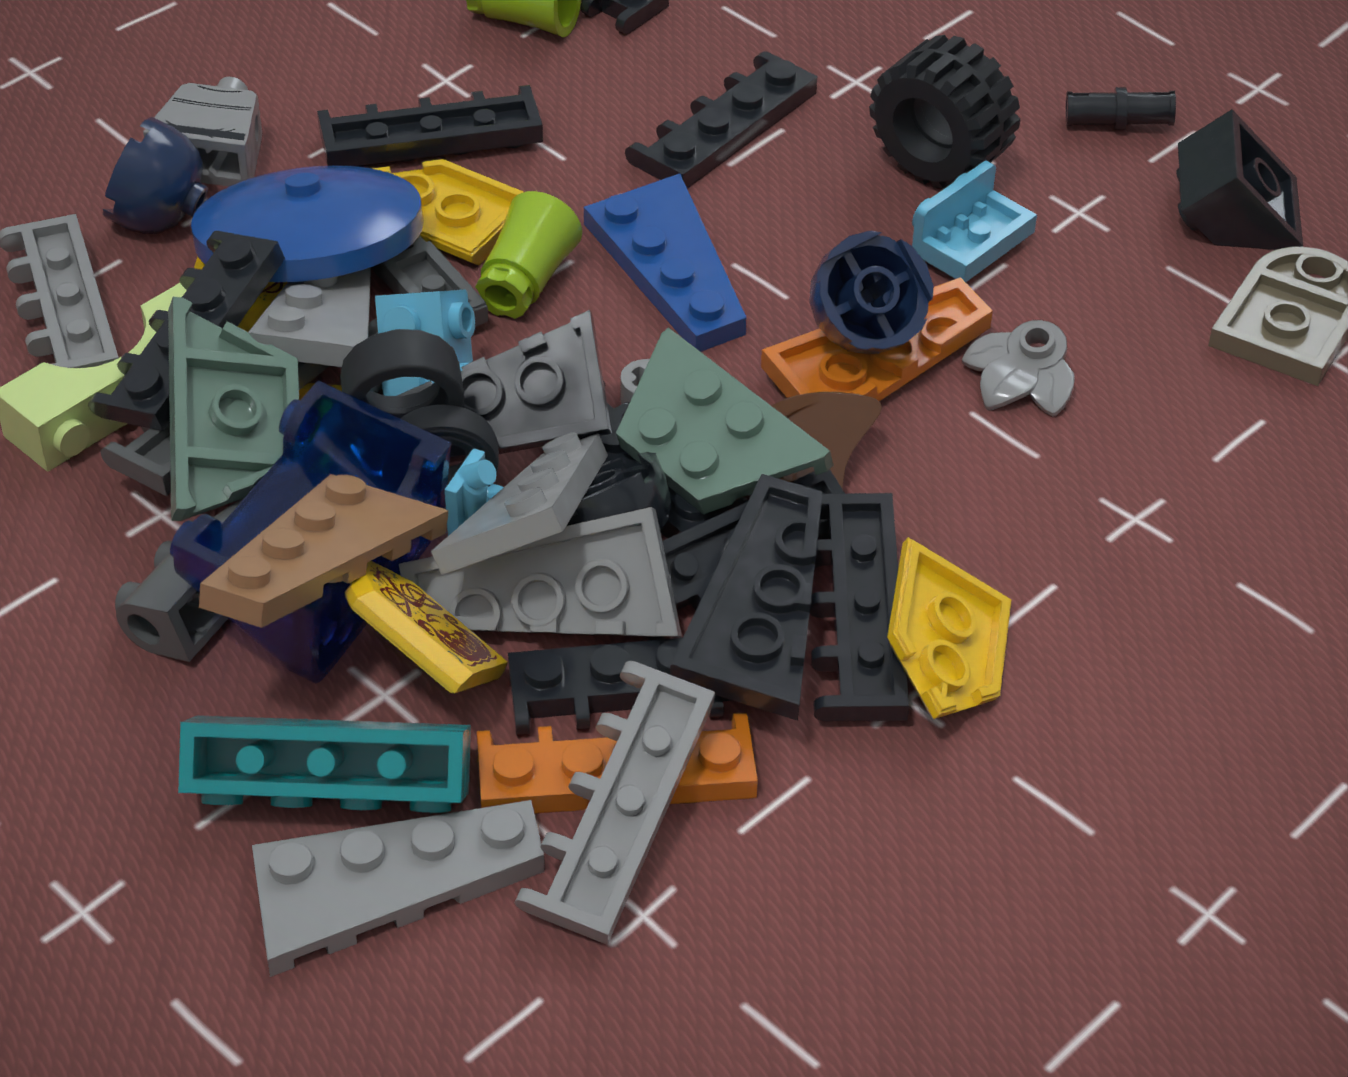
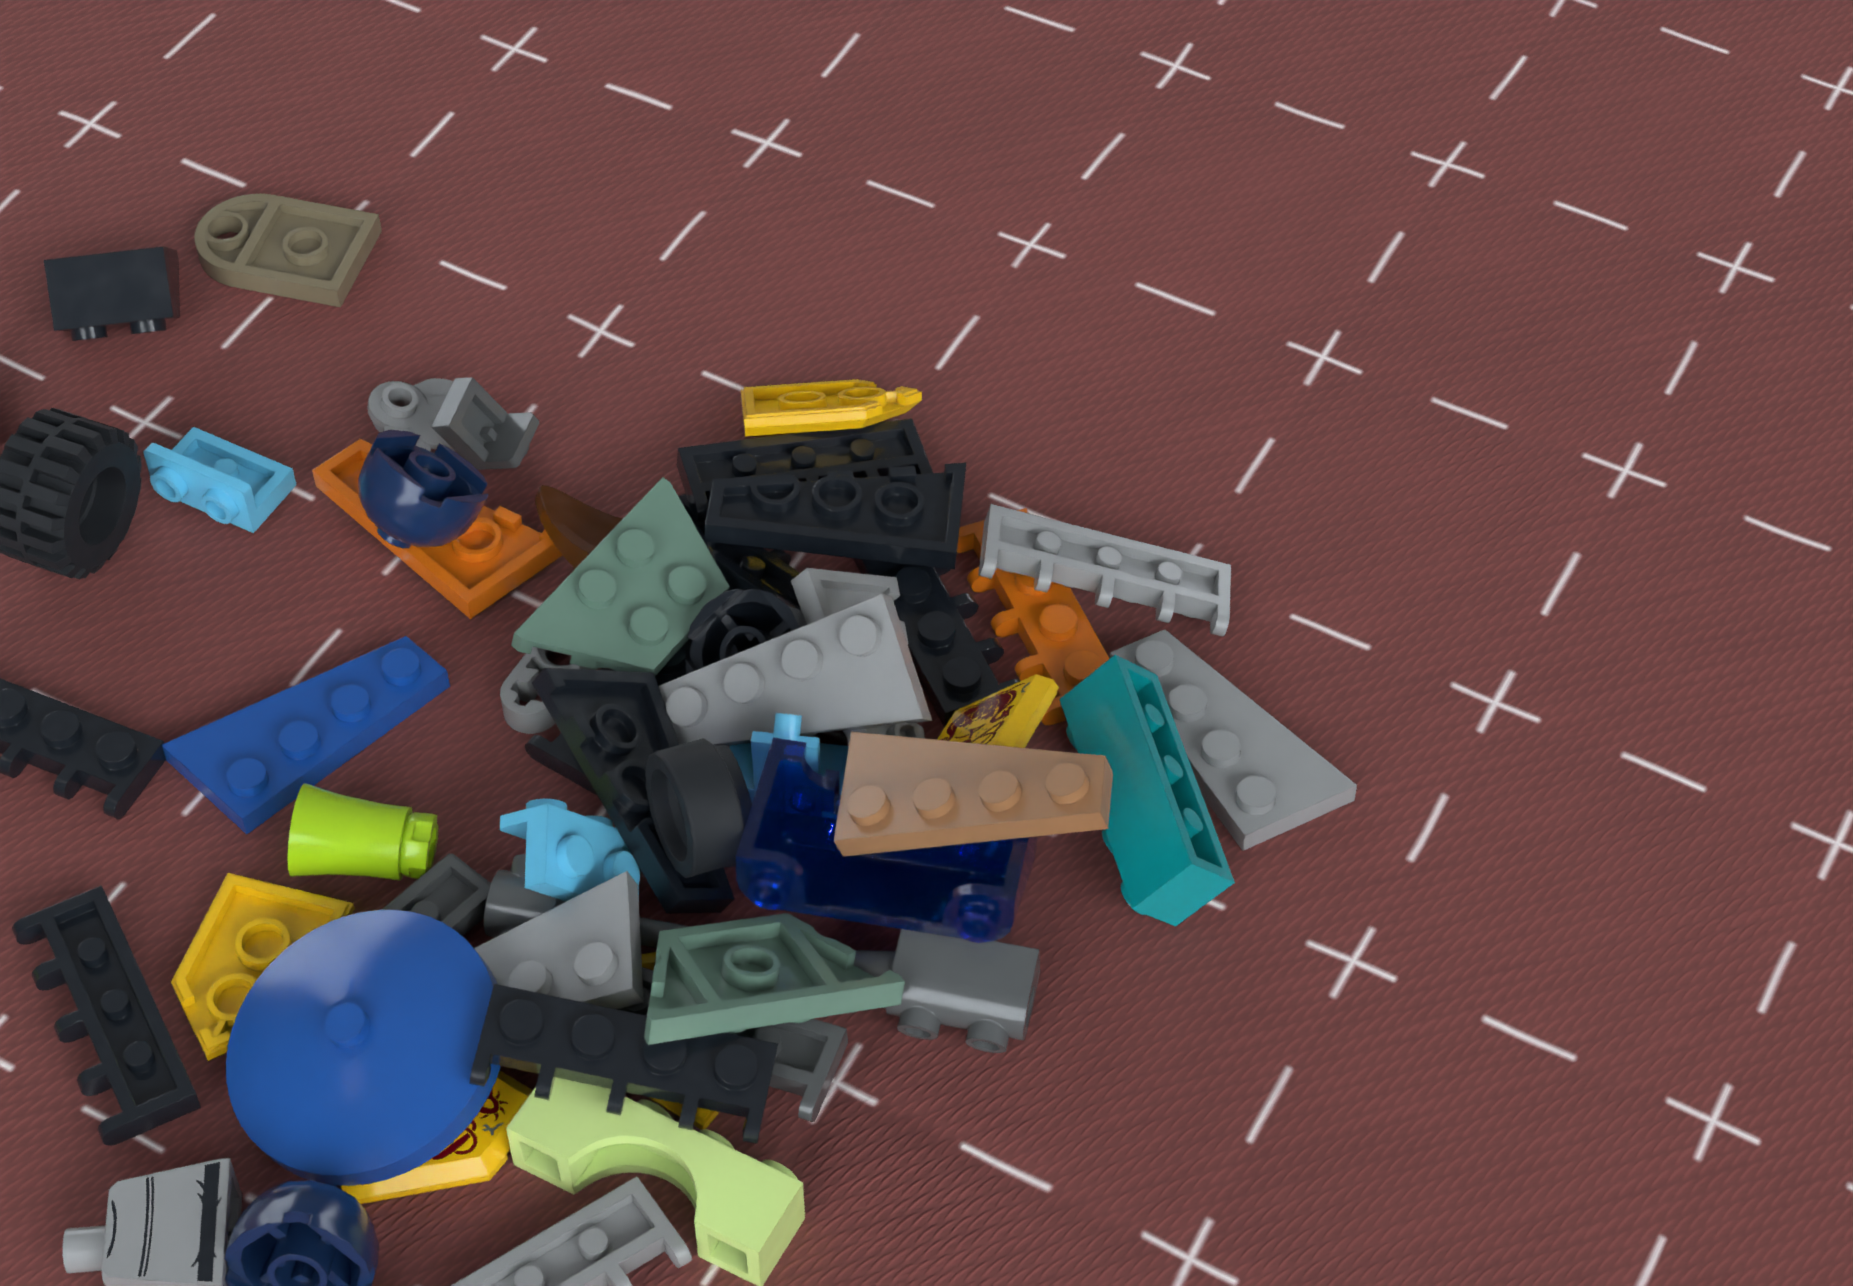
camera: 105 degrees left, 5 degrees up
none -> dark grey bracket [431,377,540,470]

